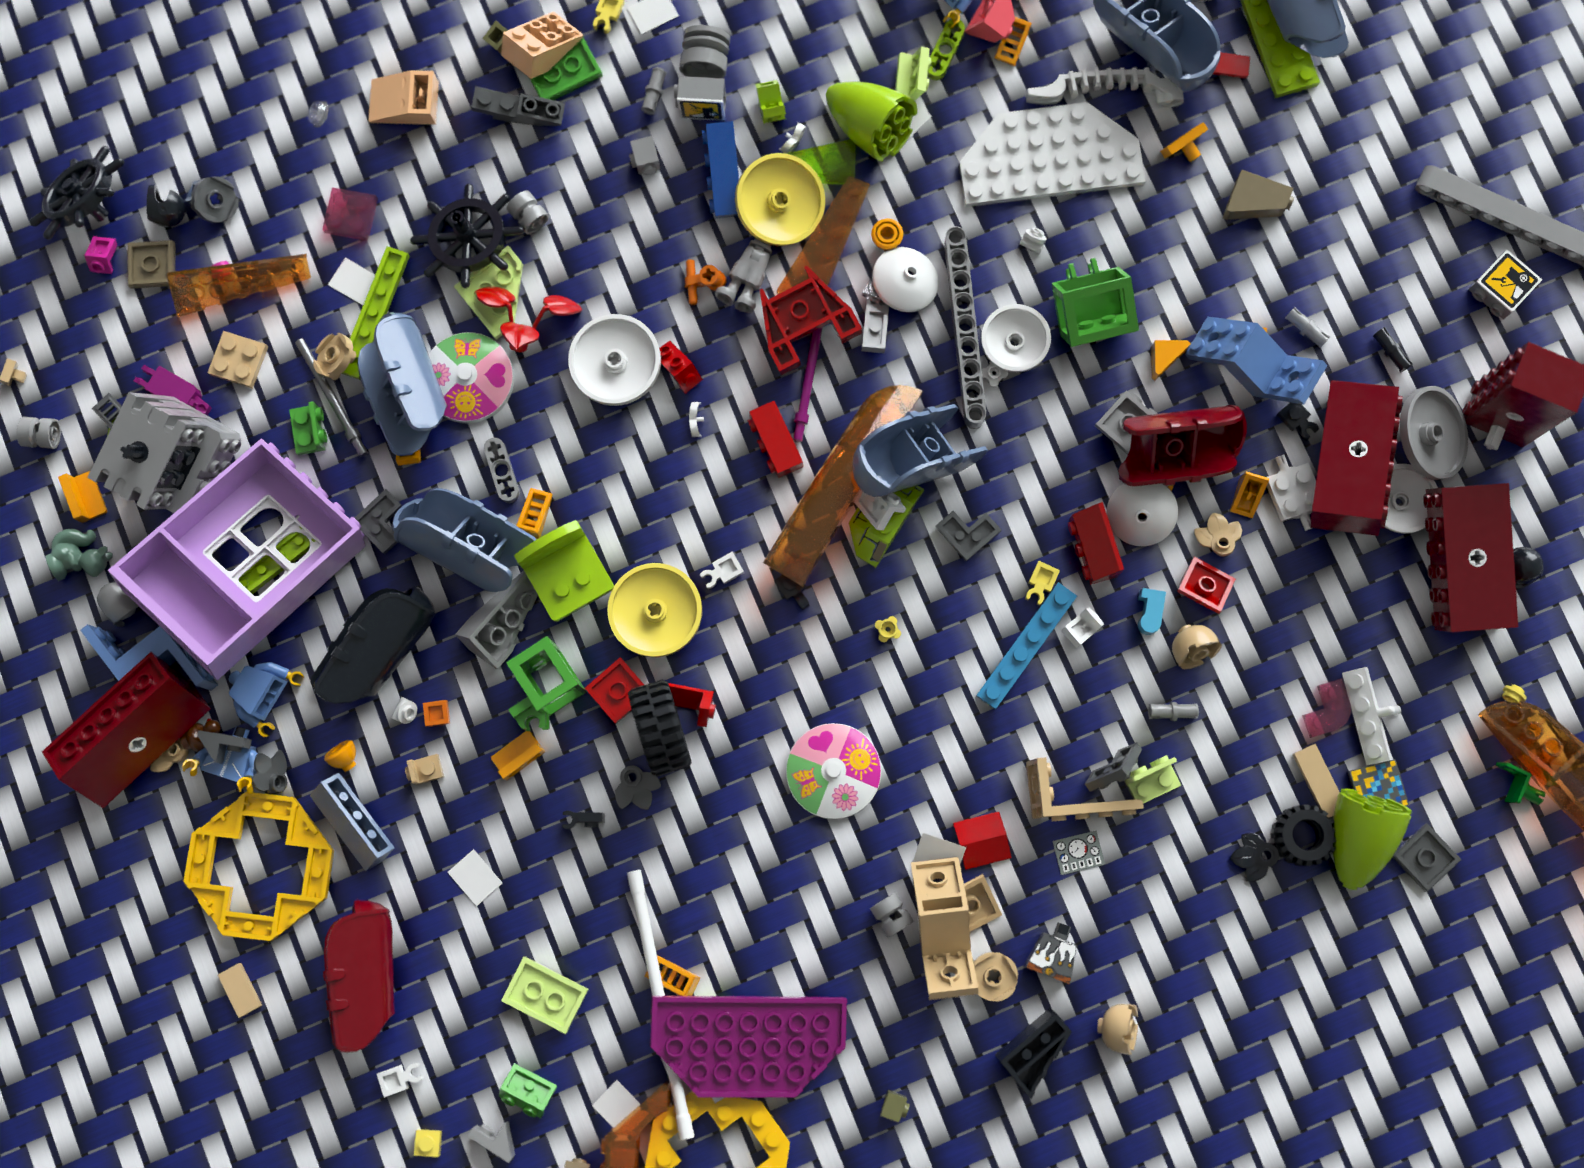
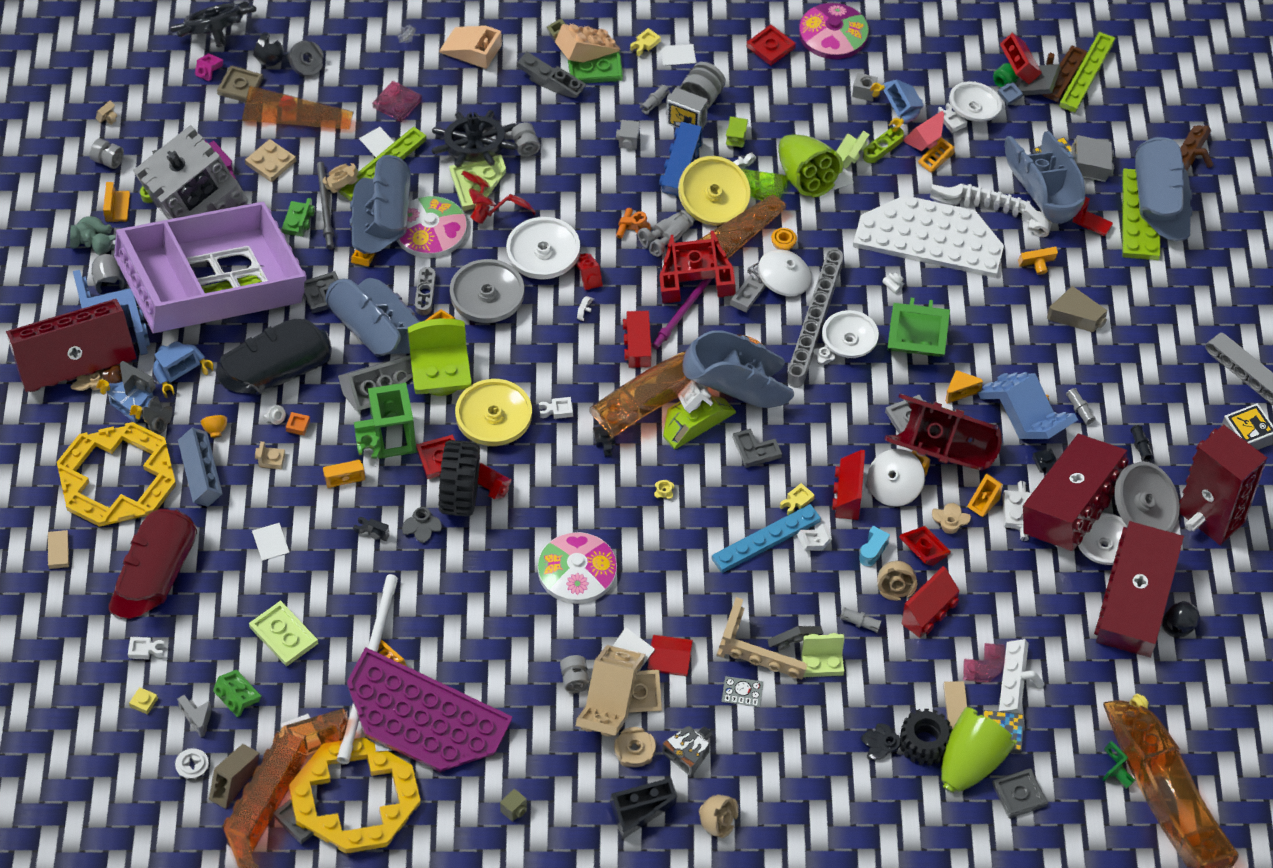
camera: 15 degrees right, 25 degrees down
none -> light grey dish [450,259,524,323]
none -> red slope [901,566,960,638]

